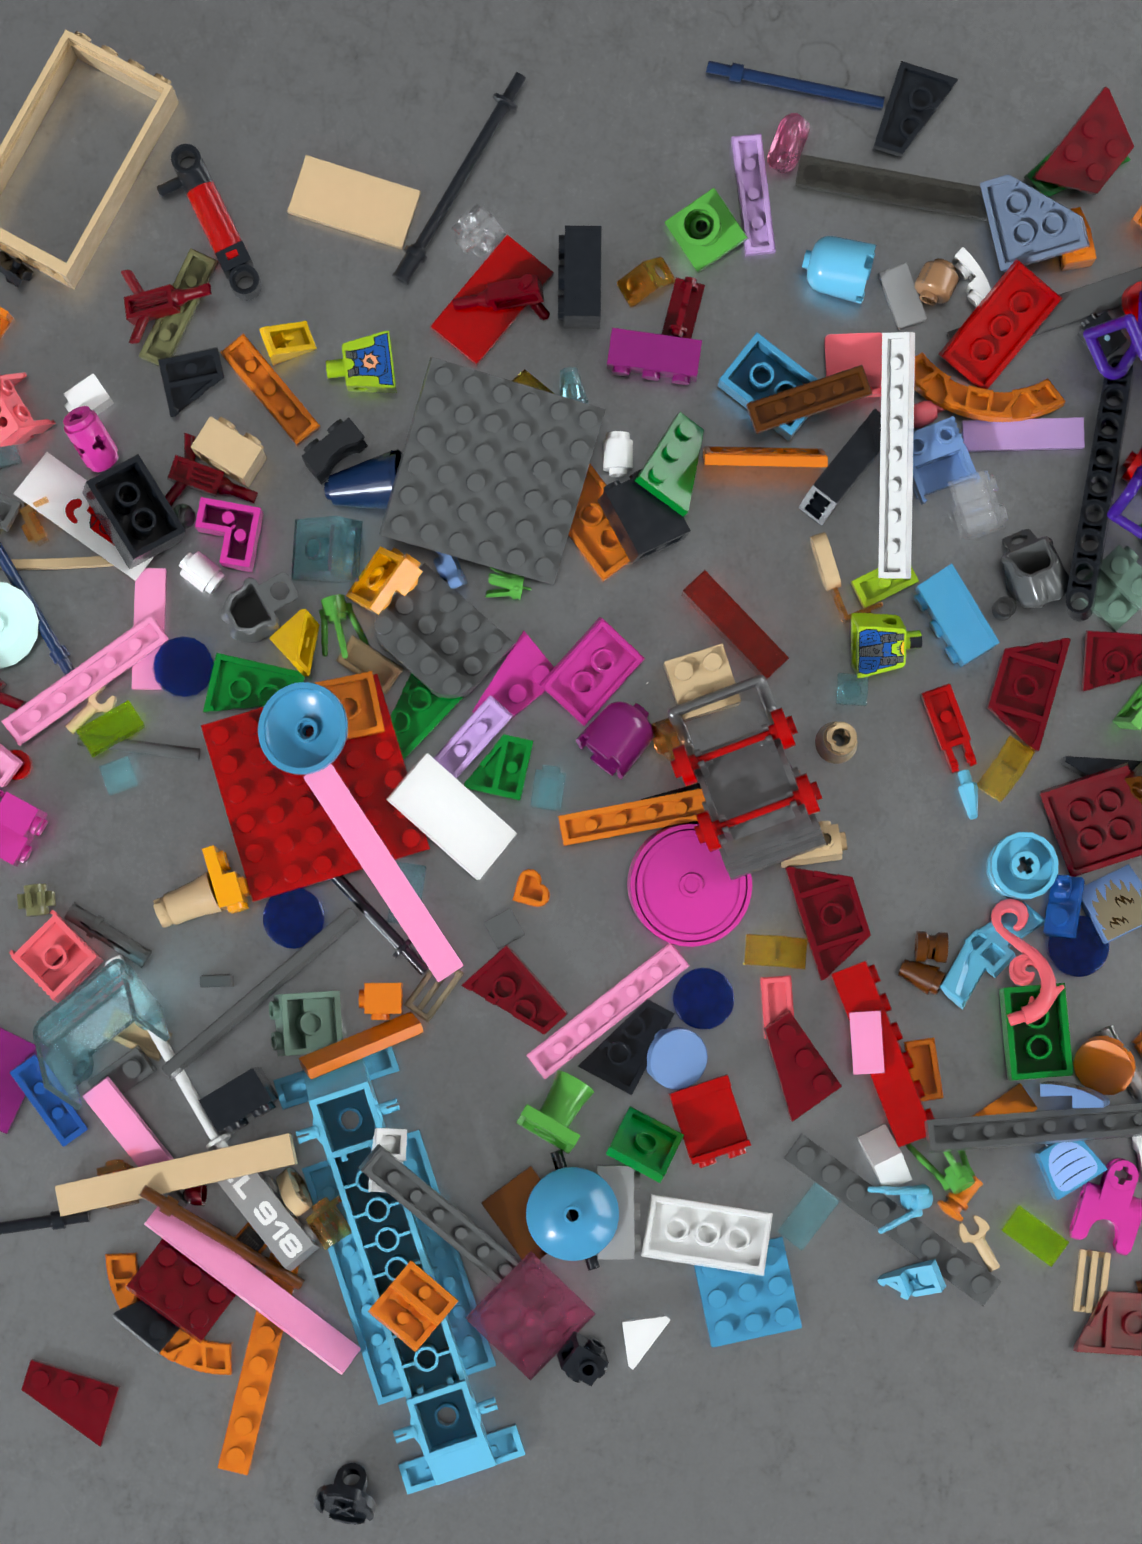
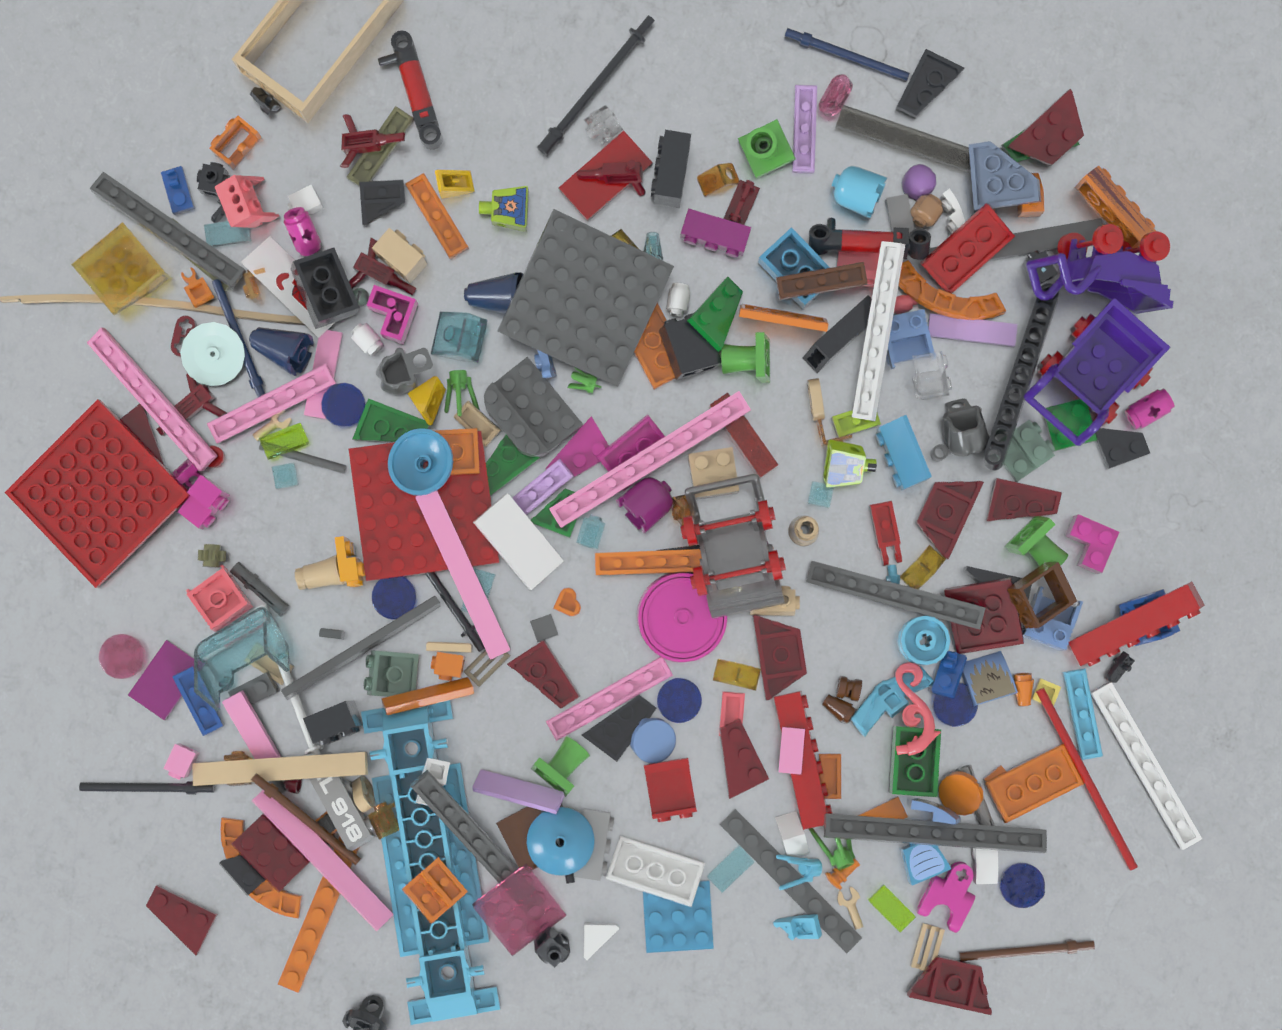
camera: 10 degrees right, 0 degrees up
tan tile [287,155,421,250] -> none
black brick [302,417,368,484] -> none
light orange plate [345,546,423,615] -> none
green plate [606,1106,684,1183] -> none
none -> bright pink brick [163,743,200,780]
none -> dark blue cone [249,327,314,376]
none -> tan tile [426,642,473,653]
none -> lavender tile [472,769,564,814]
none -> bright pink plate [549,391,751,528]
none -> bright green plant [721,332,770,383]
none -> dark grey plate [806,561,986,630]
none -> black piece [808,217,931,260]
none -> medium lavender hair [901,164,937,200]

